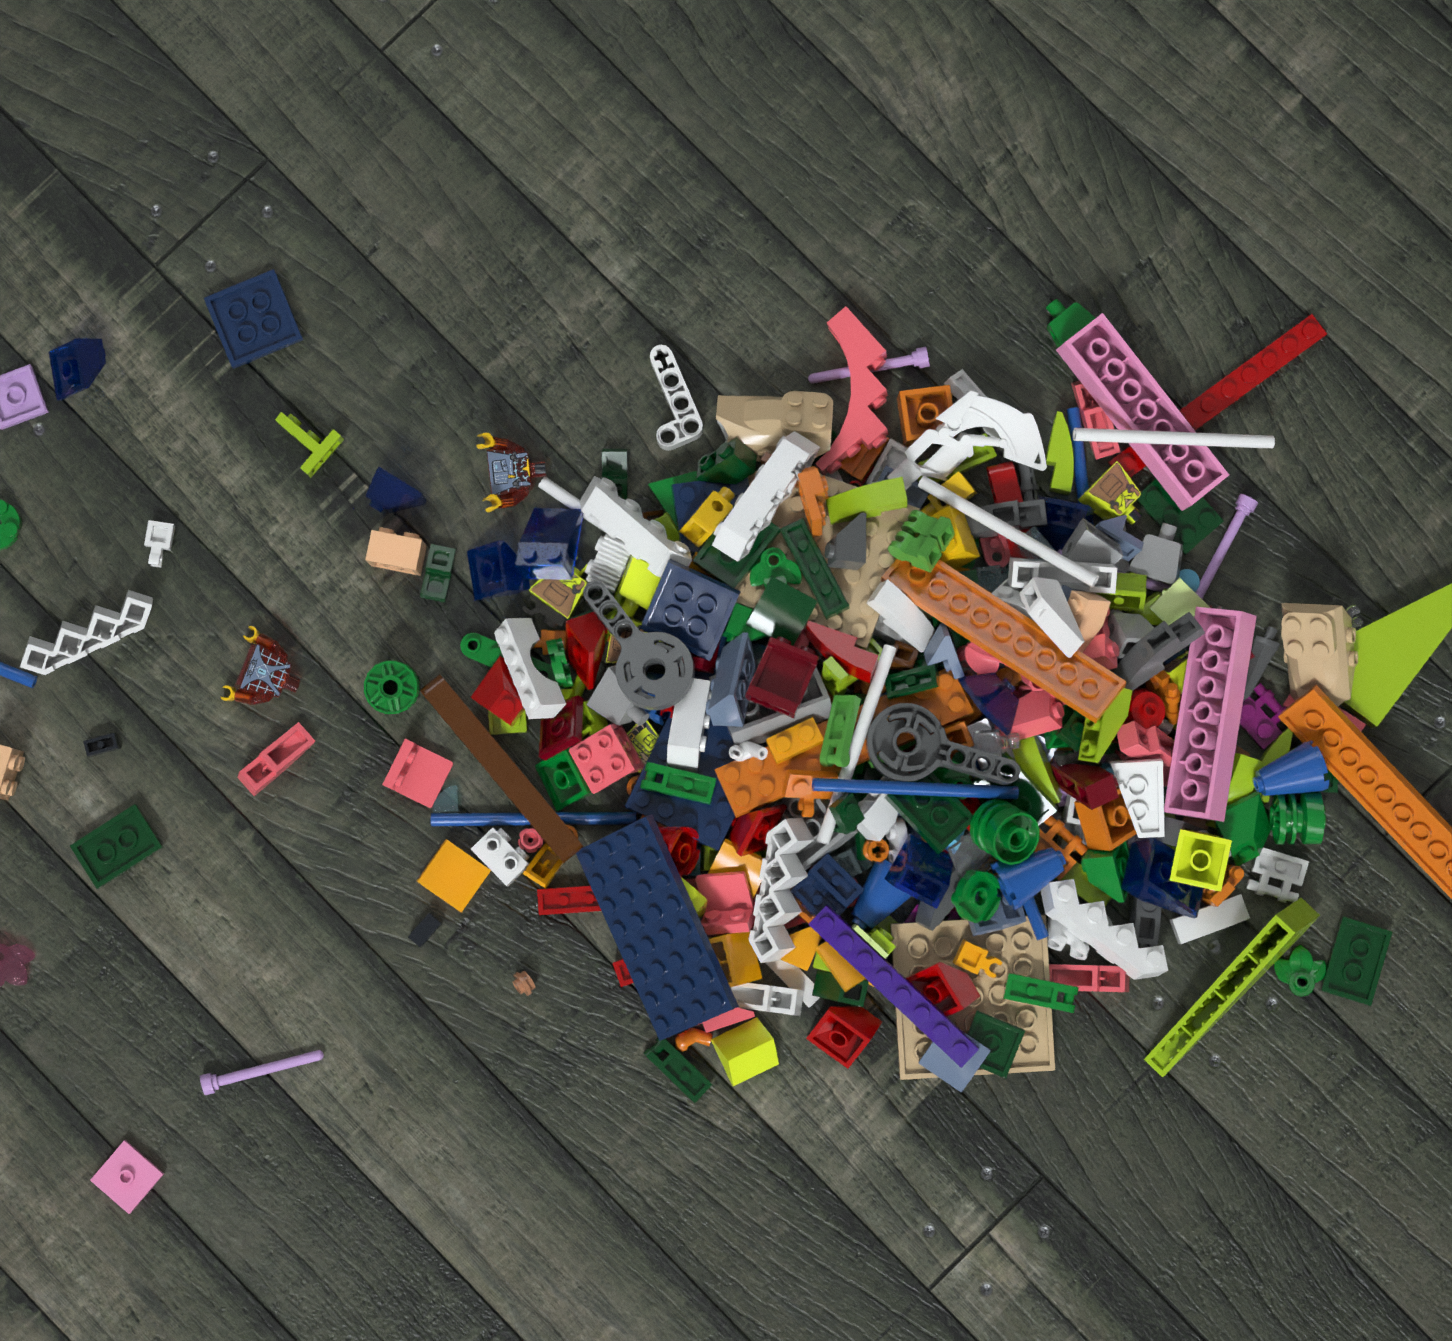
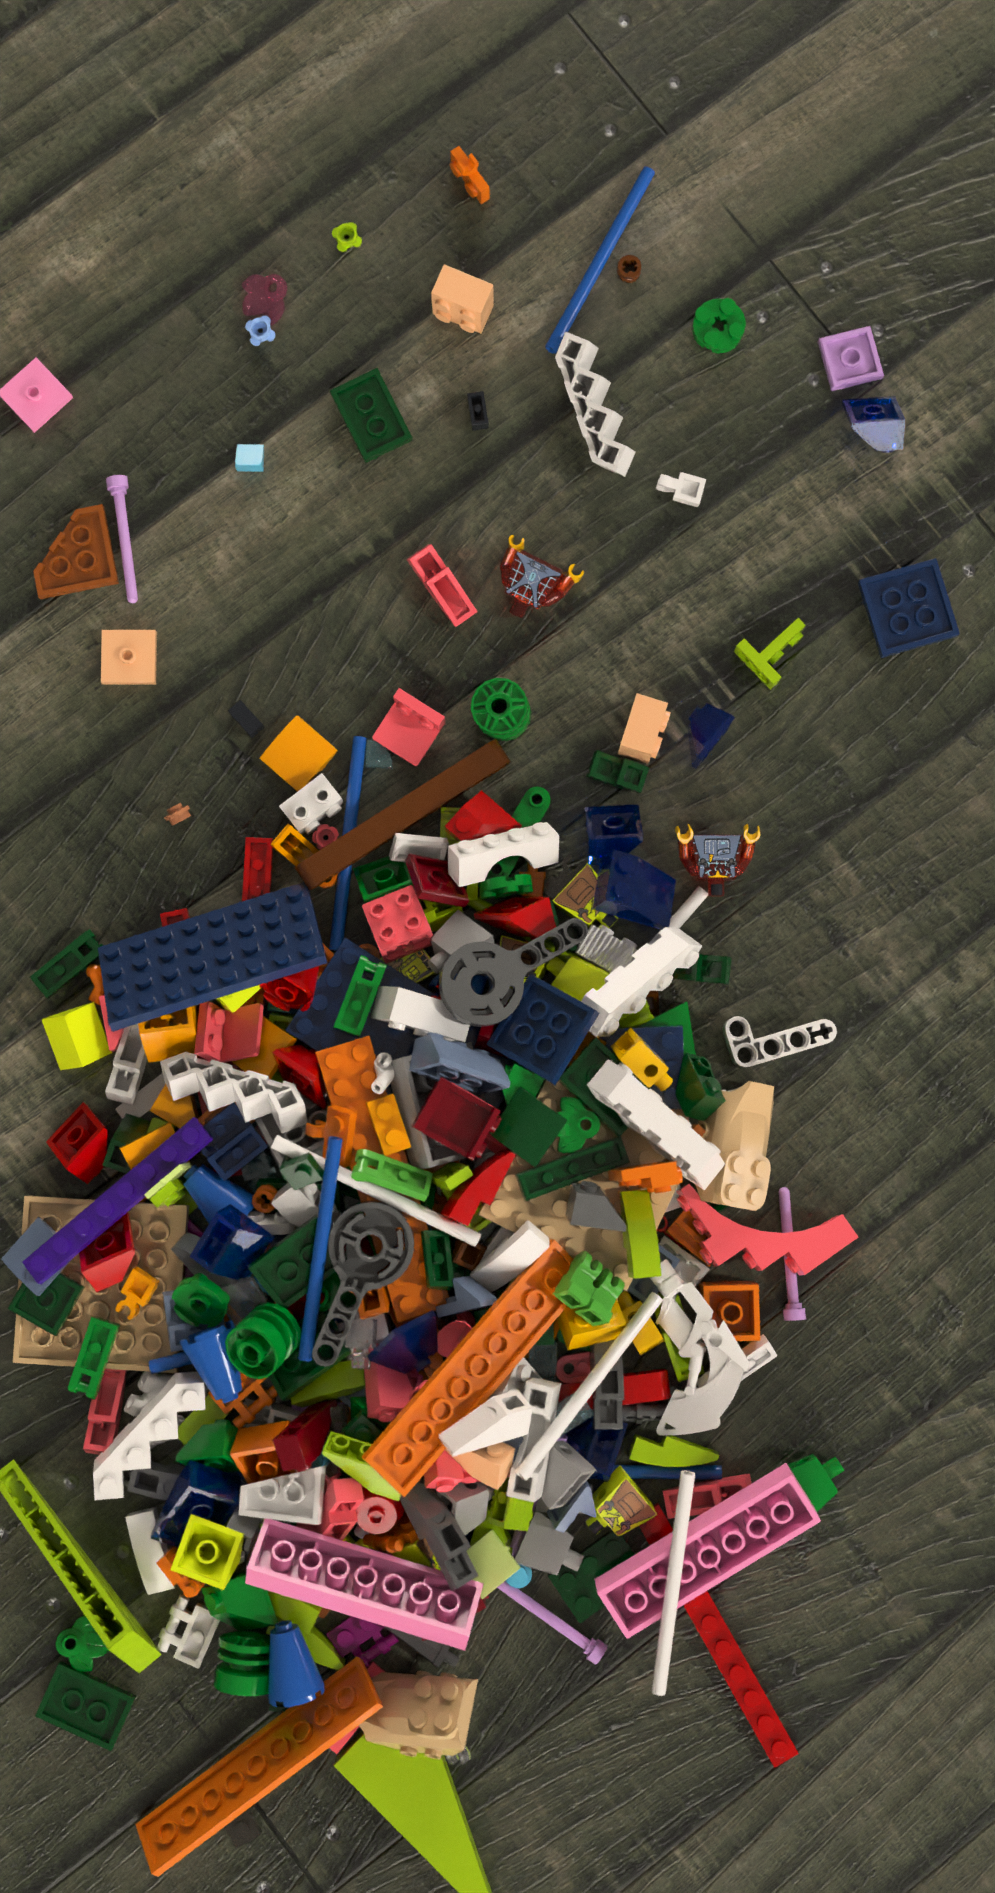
camera: 95 degrees right, 0 degrees up
none -> dark orange plate [33,504,119,599]
none -> light nougat plate [101,630,157,685]
none -> medium azure slope [235,444,264,472]
none -> light blue plate [245,316,275,346]
none -> white plate [389,833,449,862]

